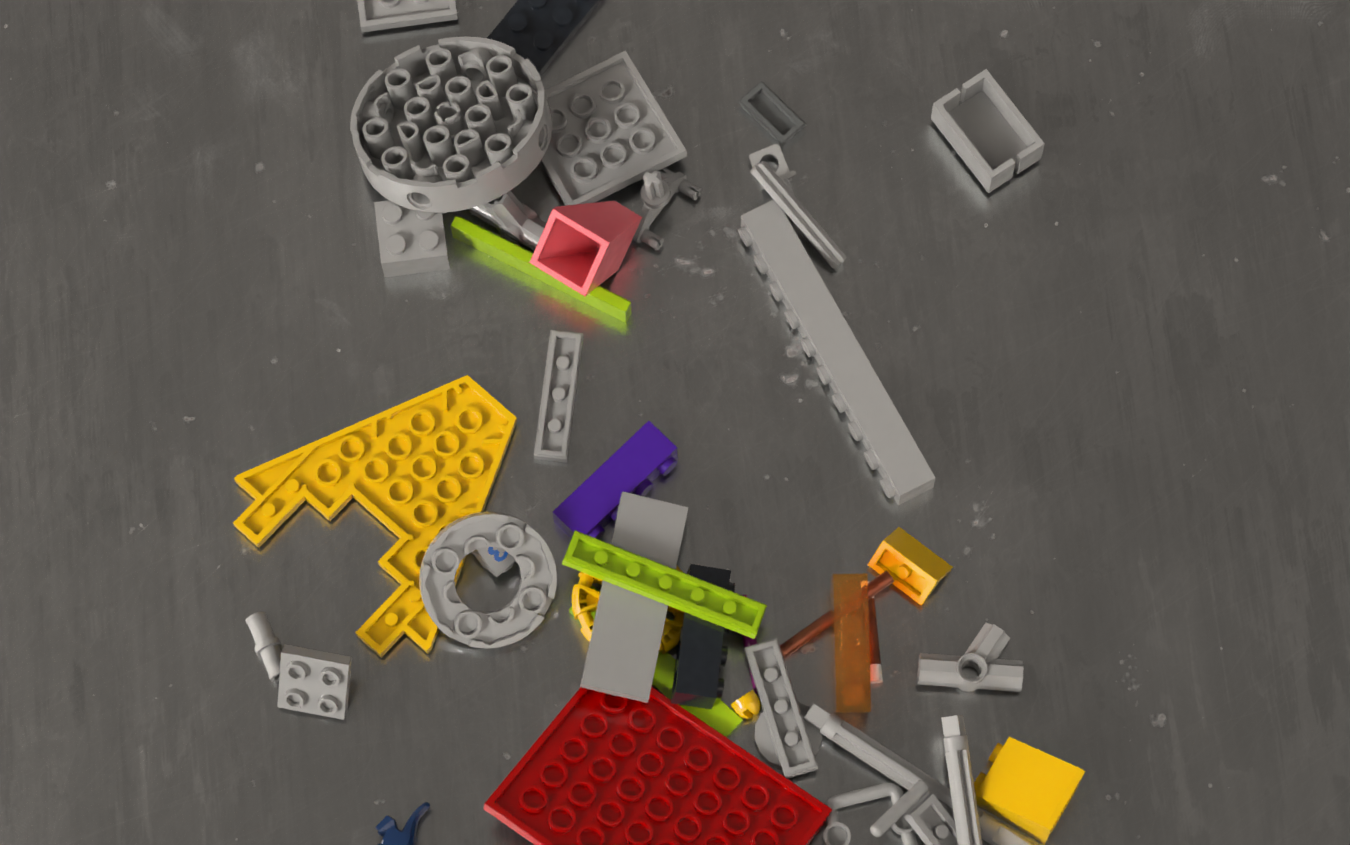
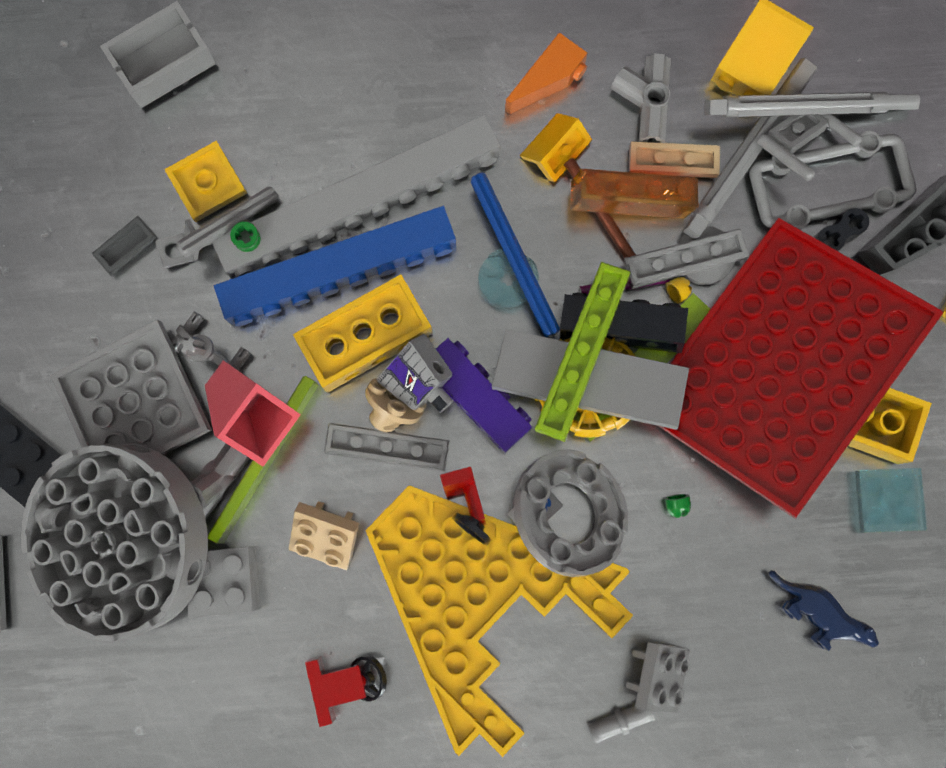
camera: 90 degrees left, 10 degrees up
none -> yellow plate [164,141,247,222]
none -> blue brick [213,205,456,326]
none -> green bush [230,221,261,252]
none -> tan plate [289,501,359,570]
none -> yellow brick [292,274,433,393]
none -> red piece [305,655,387,727]
none -> tan plate [365,378,427,432]
none -> light grey torso [376,334,453,413]
none -> red piece [440,466,491,546]
none -> blue axle [471,172,560,337]
none -> clear light blue plate [478,249,539,309]
none -> orange slope [505,32,588,114]
none -> tan plate [629,141,720,178]
none -> green hinge [665,494,691,518]

